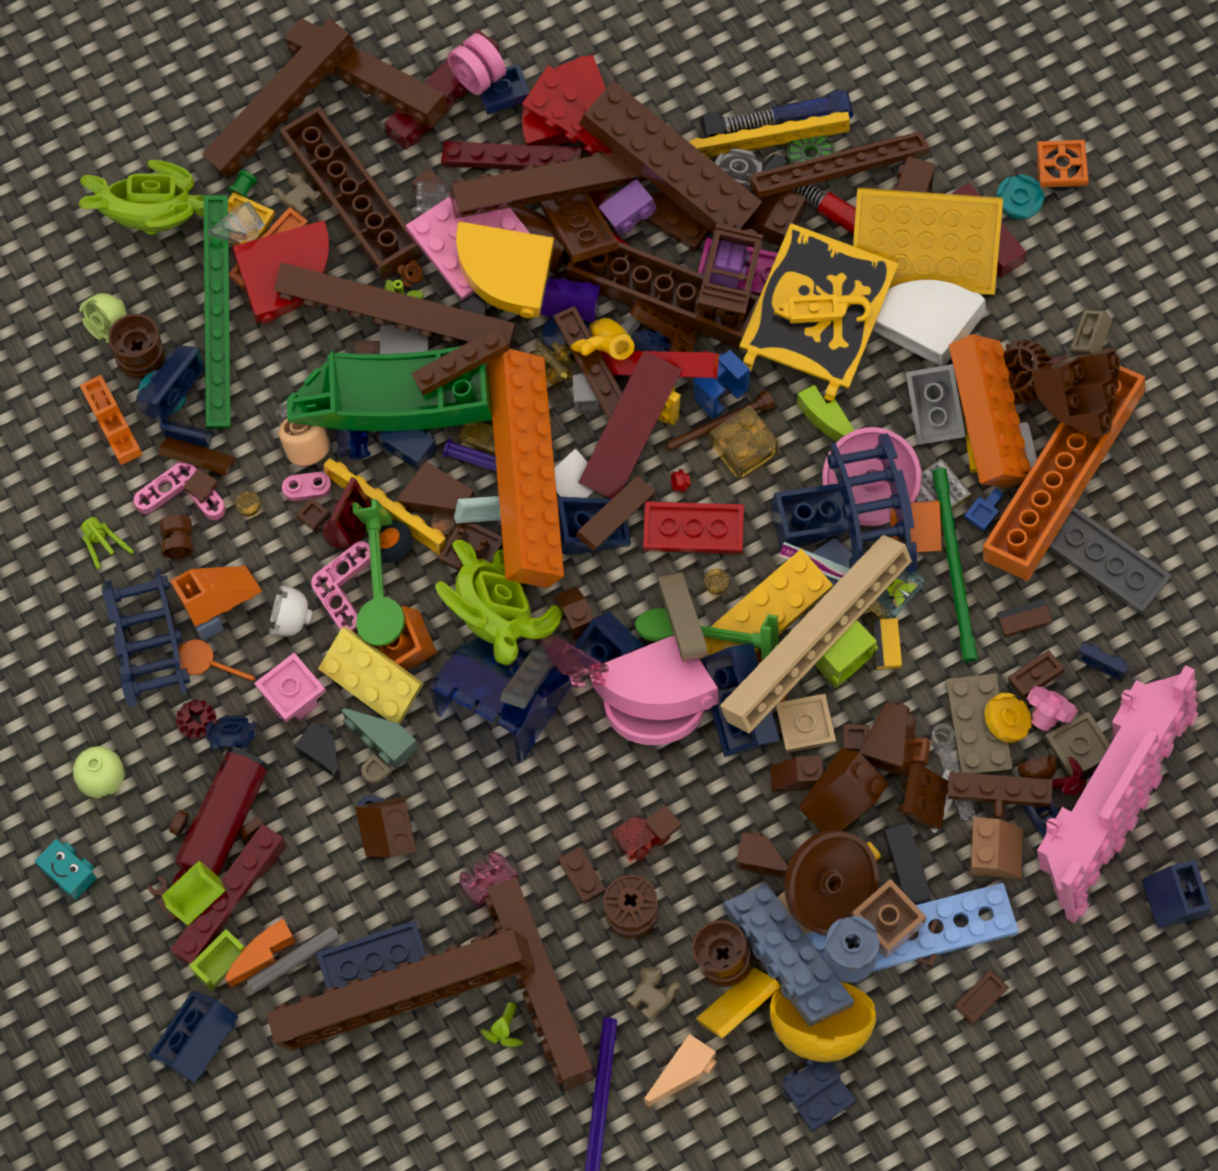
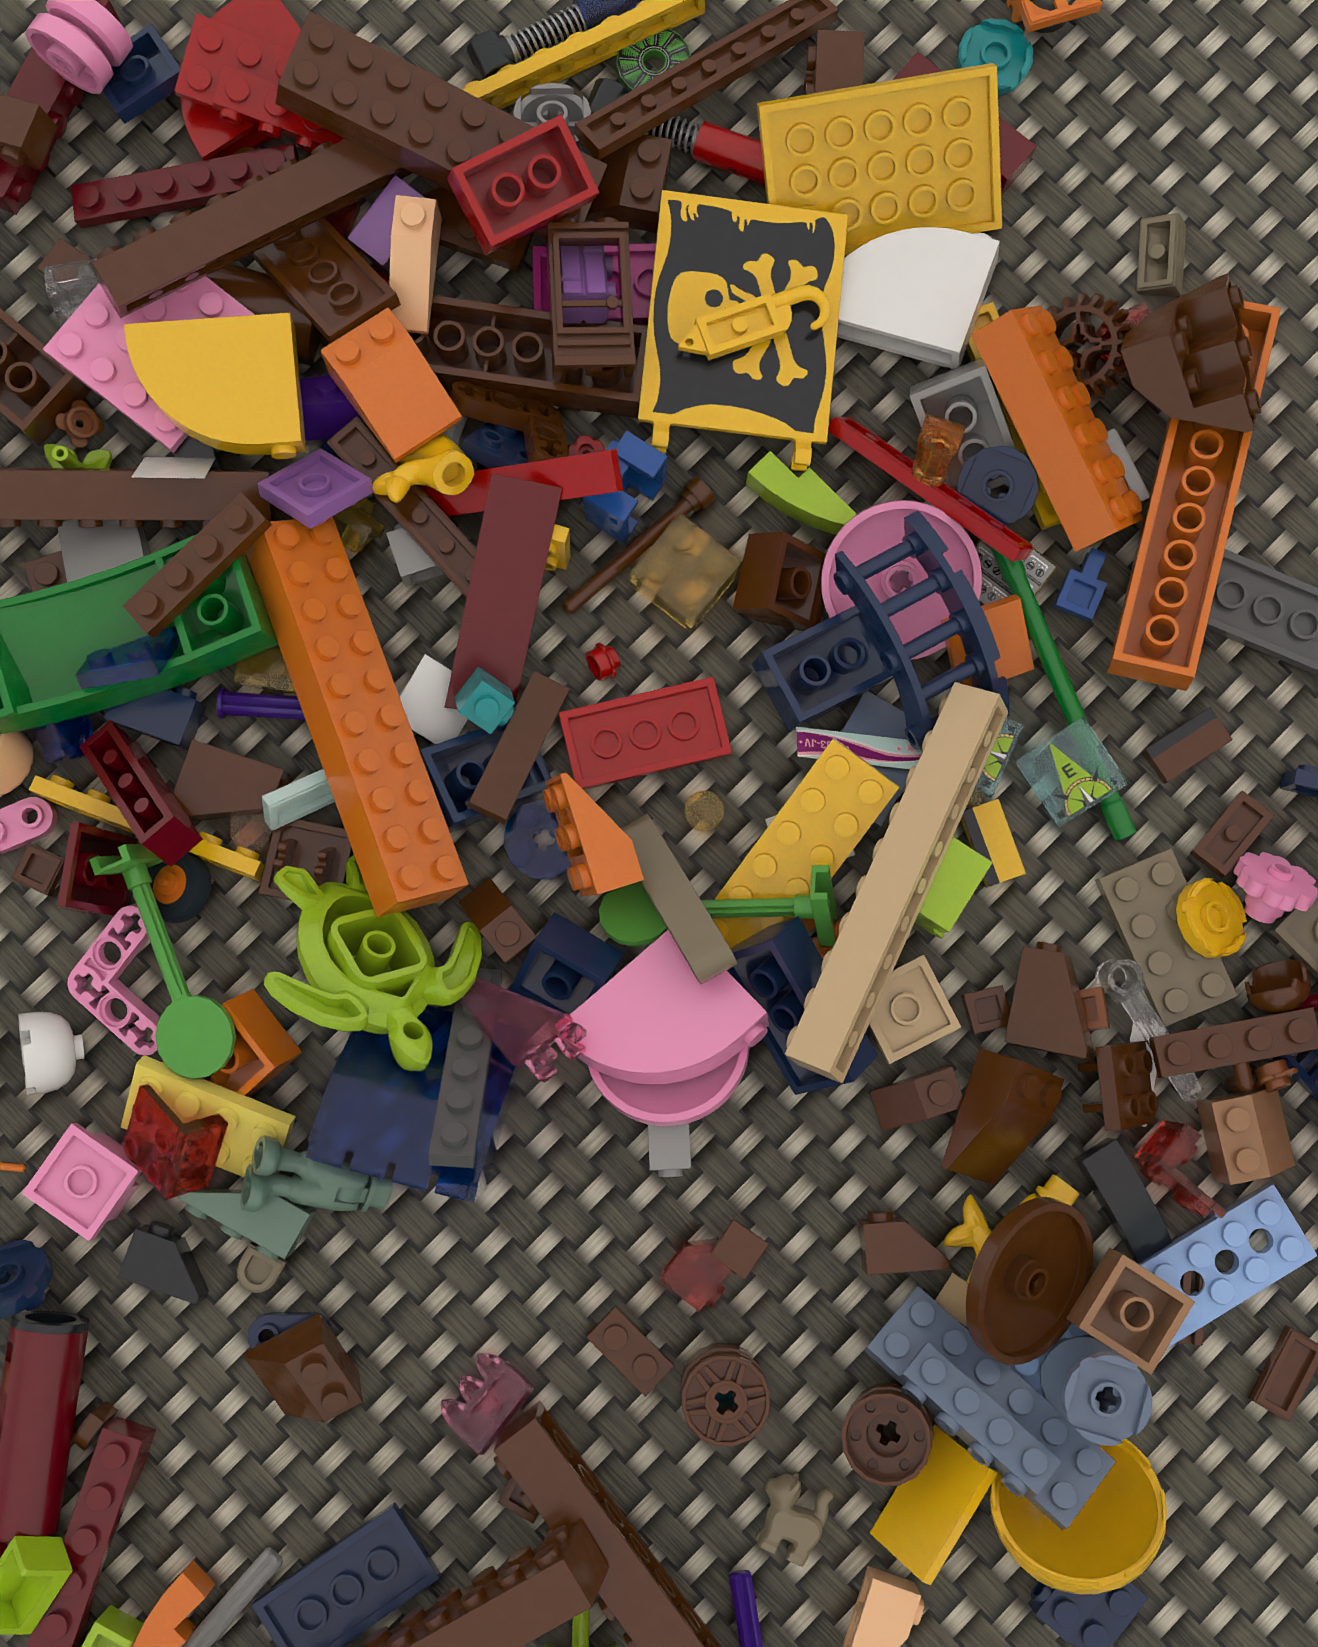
camera: 25 degrees left, 15 degrees up
none -> wing [75,626,181,689]
none -> dark red brick [79,720,203,866]
none -> clear red bracket [123,1084,228,1200]
none -> white sticker [132,457,215,478]
none -> sand green piece [240,1136,393,1212]
none -> medium lavender plate [257,448,373,529]
none -> orange slope [320,307,463,463]
none -> light nougat slope [389,195,442,334]
none -> red brick [447,114,599,256]
none -> teal brick [454,666,515,734]
none -> clear blue plate [504,800,571,880]
none -> orange slope [543,773,644,897]
none -> light grey brick [648,1123,691,1177]
none -> reddish brown slope [733,531,826,631]
none -> red tile [828,417,1034,562]
none -> clear orange piece [911,413,966,487]
none -> dark blue plate [957,445,1039,525]
none -> clear light blue tile [1014,716,1129,827]
none -> clear red bracket [1134,1120,1227,1219]
none -> dark orange plate [1253,1059,1298,1093]

